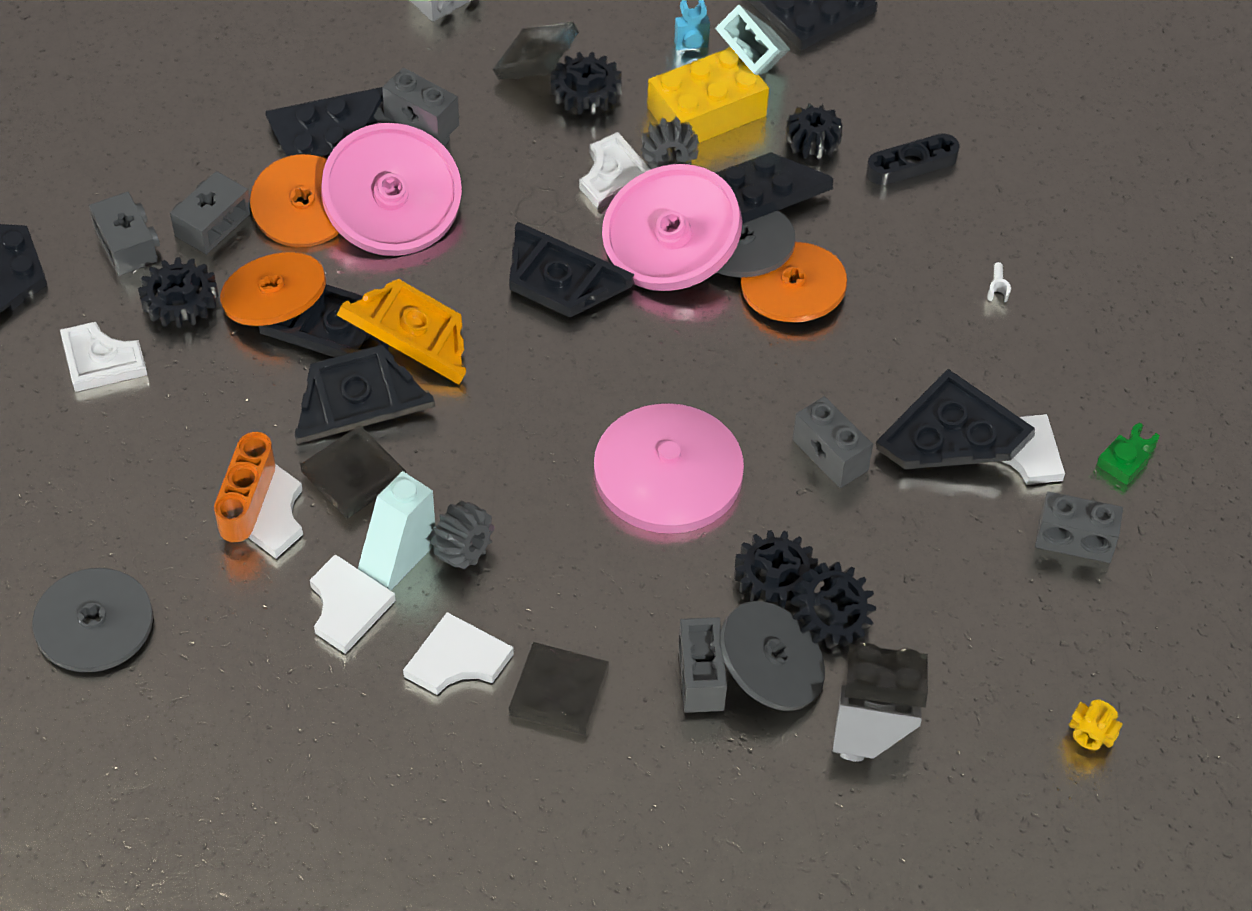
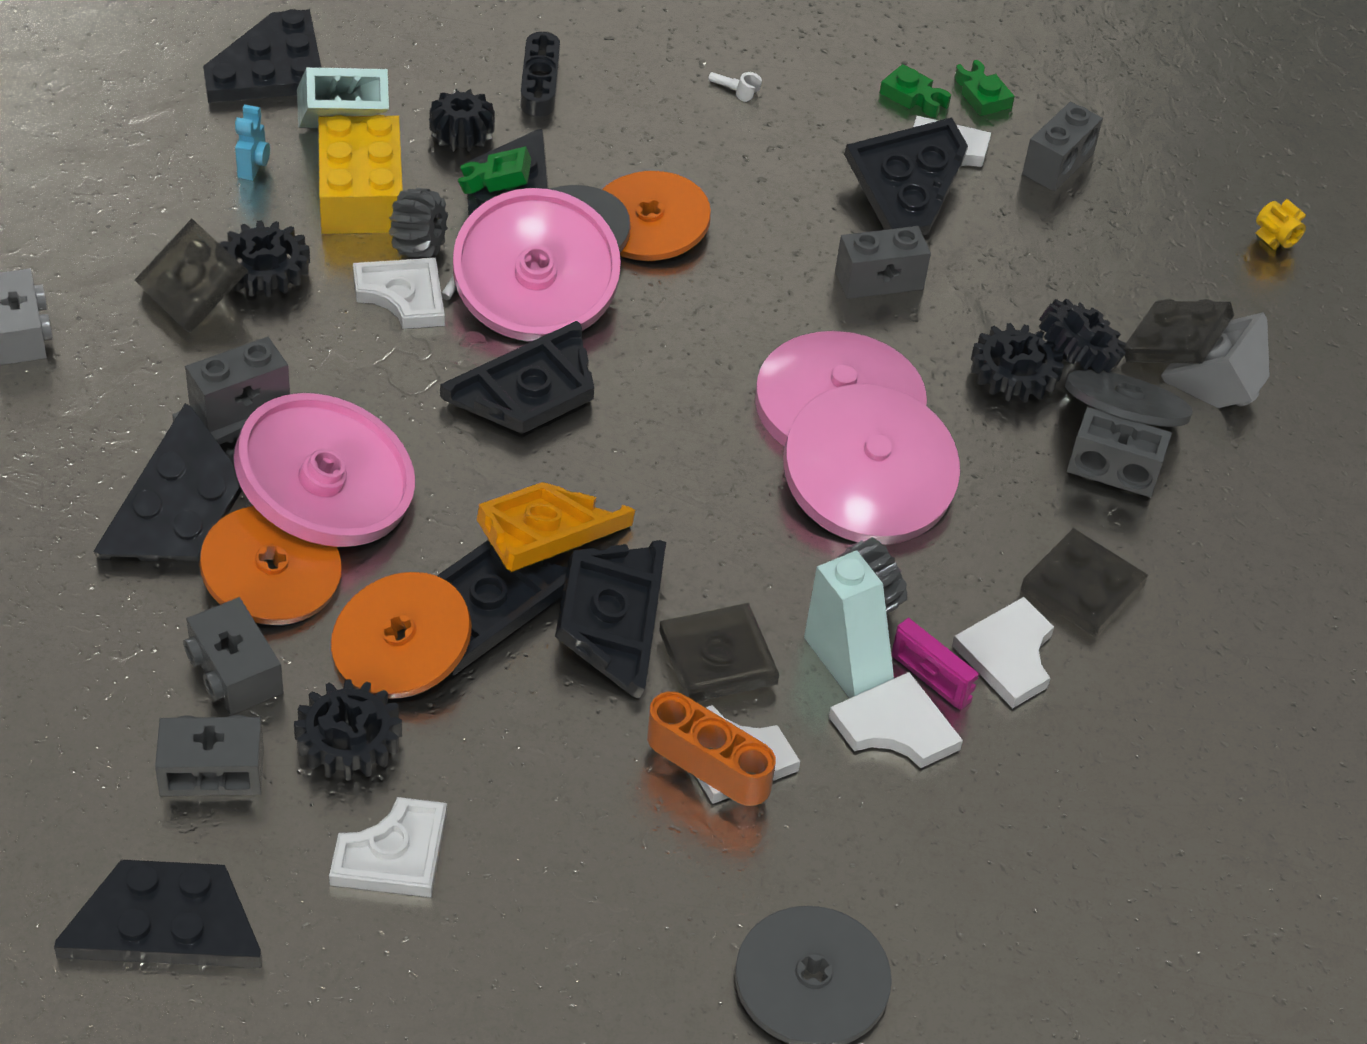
camera: 70 degrees left, 5 degrees down
none -> green plate [458,146,531,194]
none -> bright pink dish [783,384,960,545]
none -> green plate [879,64,951,118]
none -> dark pink tile [891,617,979,711]

